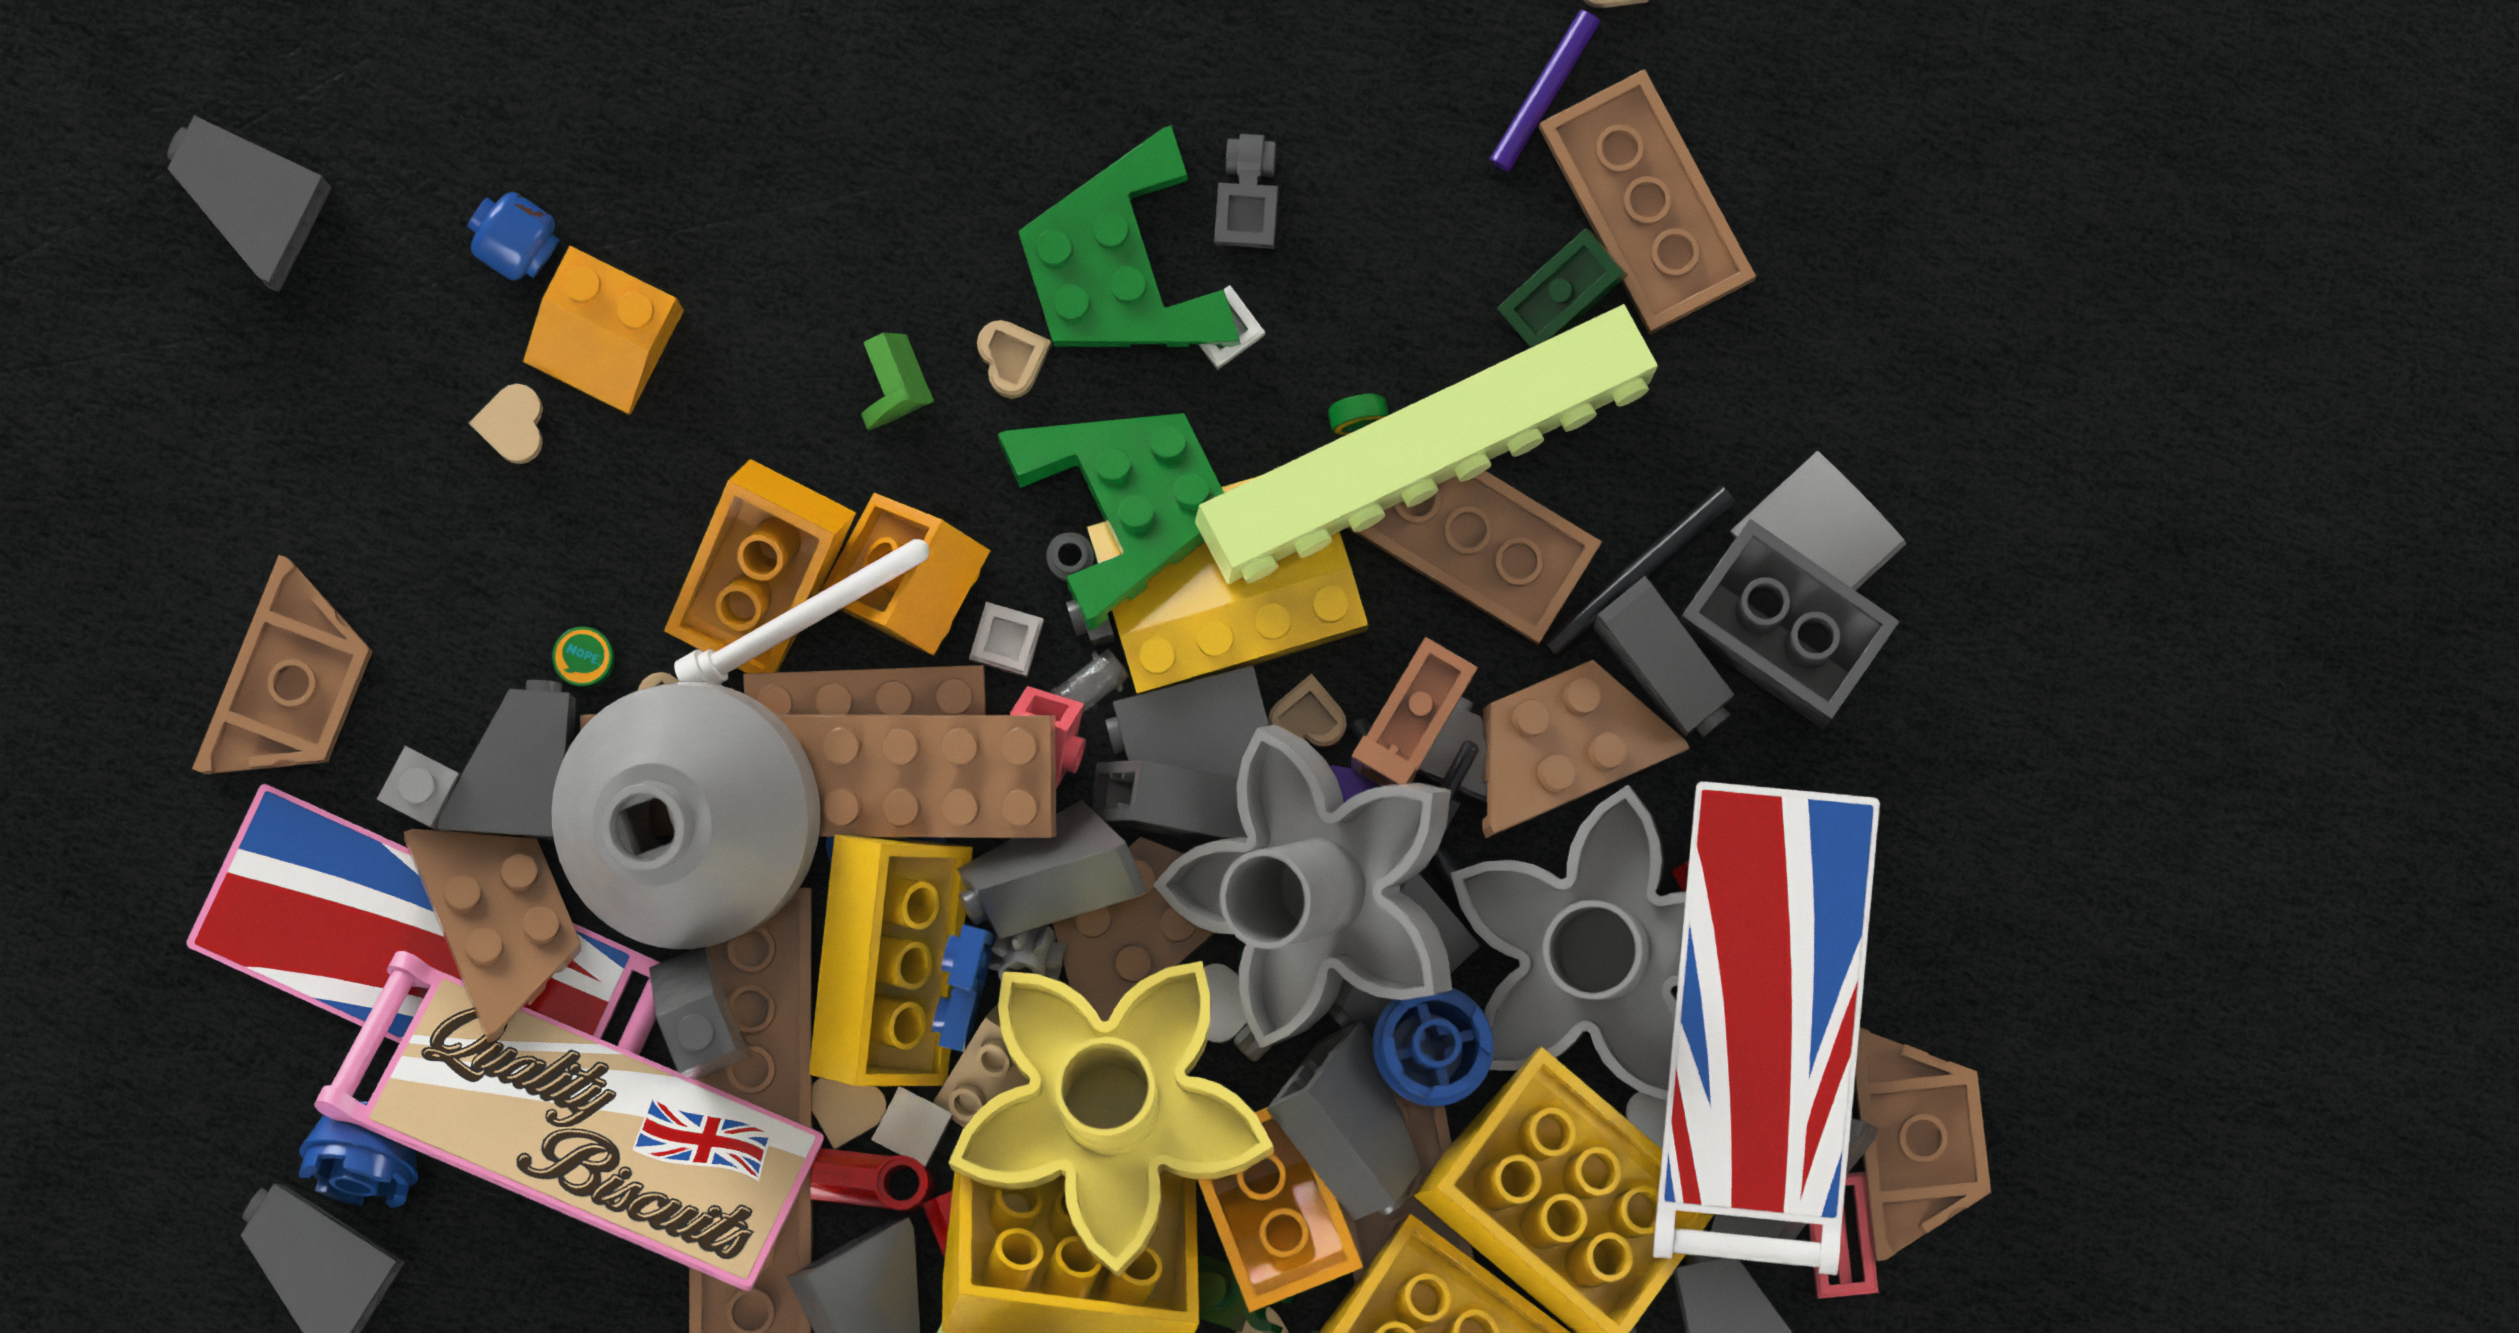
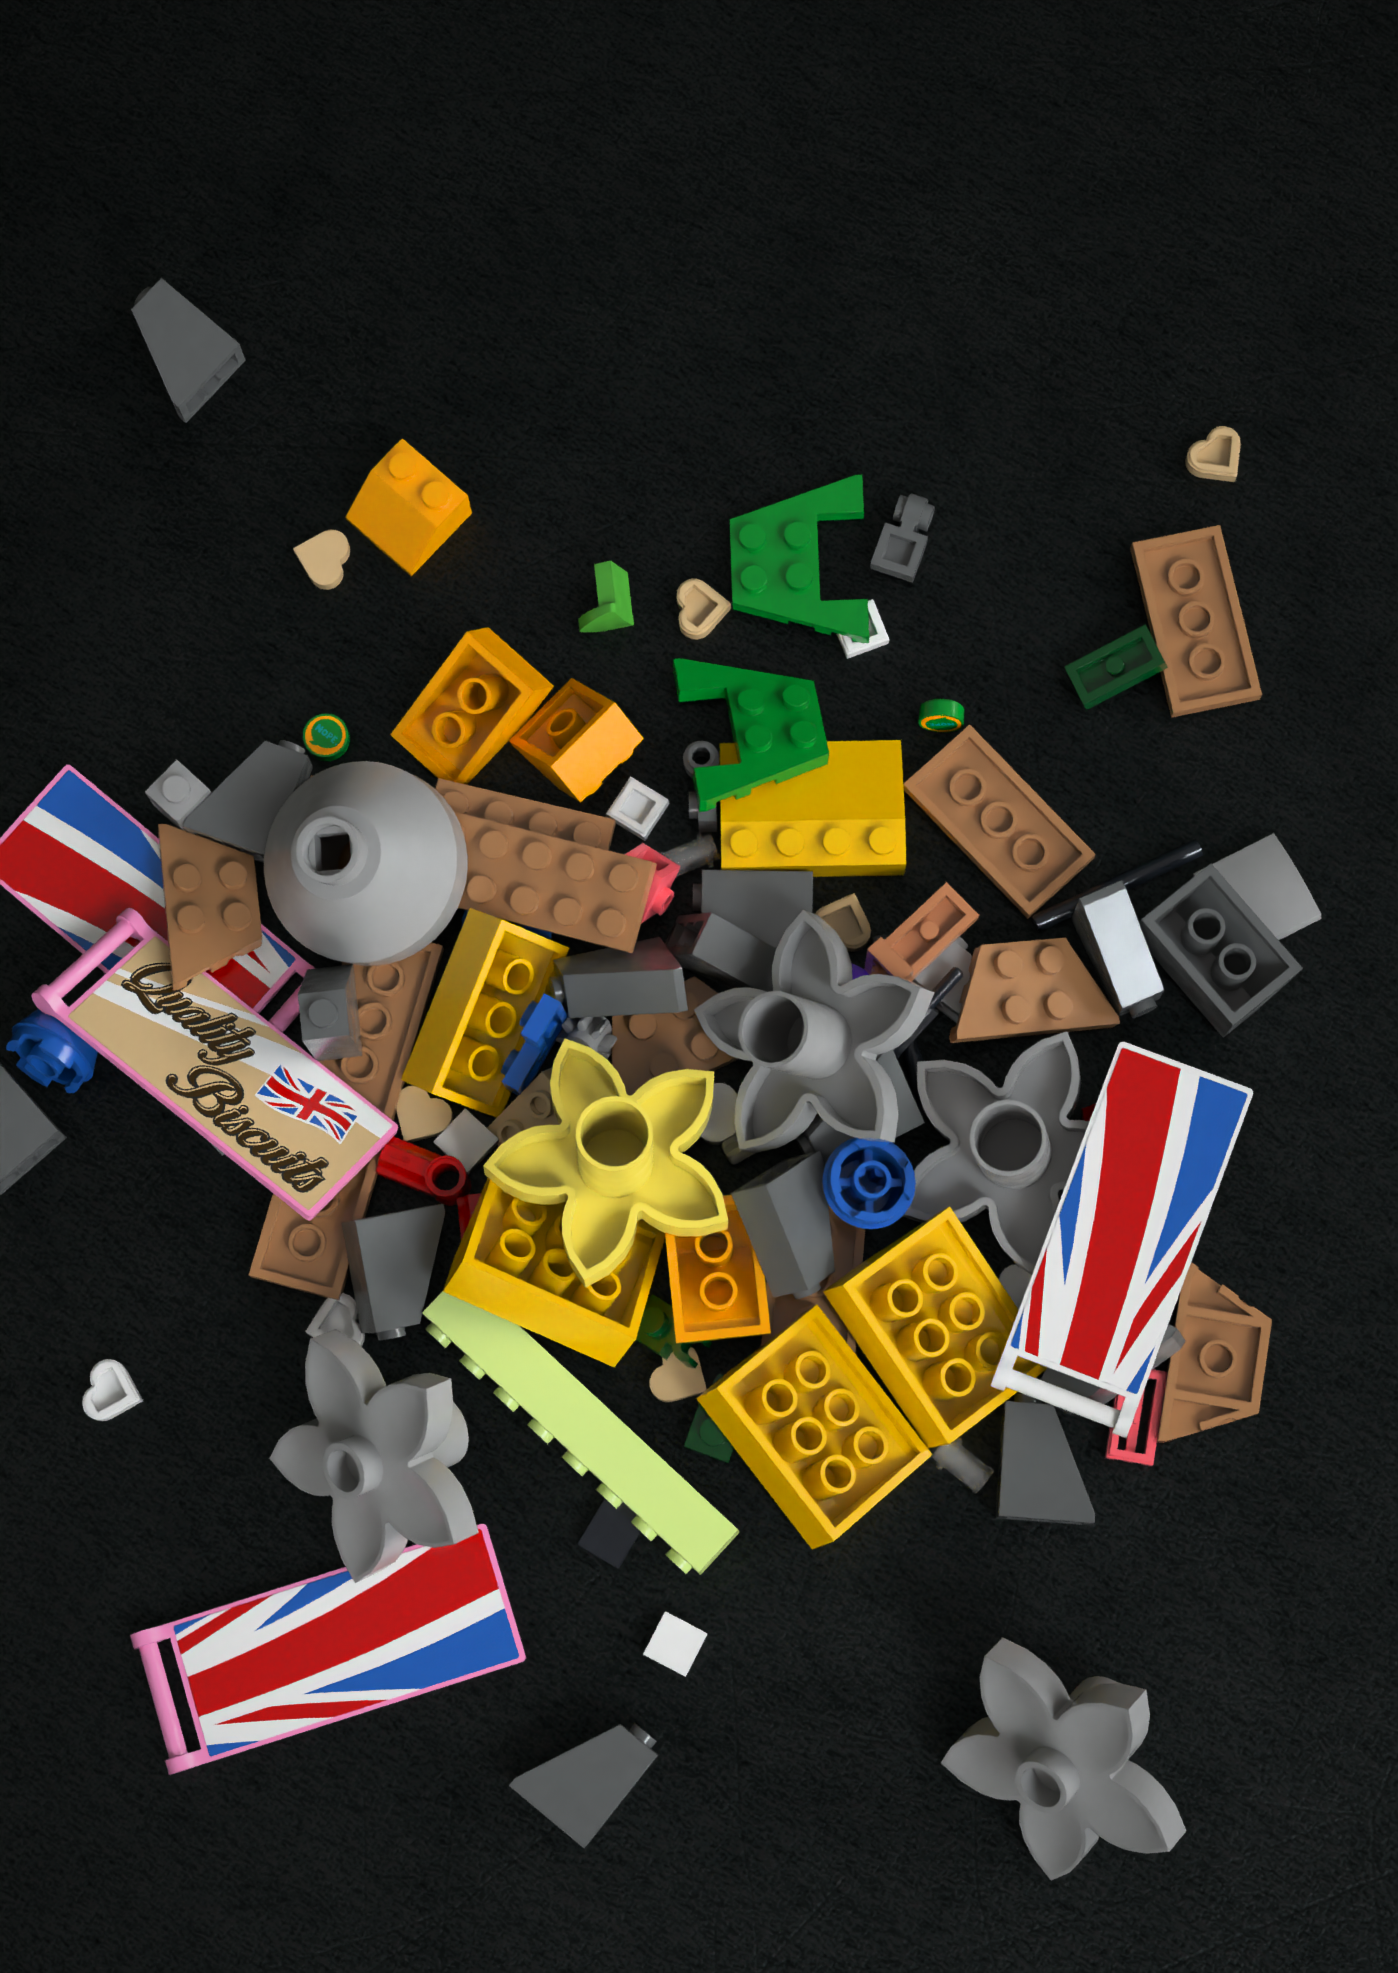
camera: 15 degrees right, 5 degrees down
medium nougat wing [192,555,373,774] -> none
blue head [467,192,560,281] -> none
white piece [674,539,930,686] -> none
yellowish green brick [1195,304,1658,584] -> none
dark purple bar [1489,10,1600,172] -> none

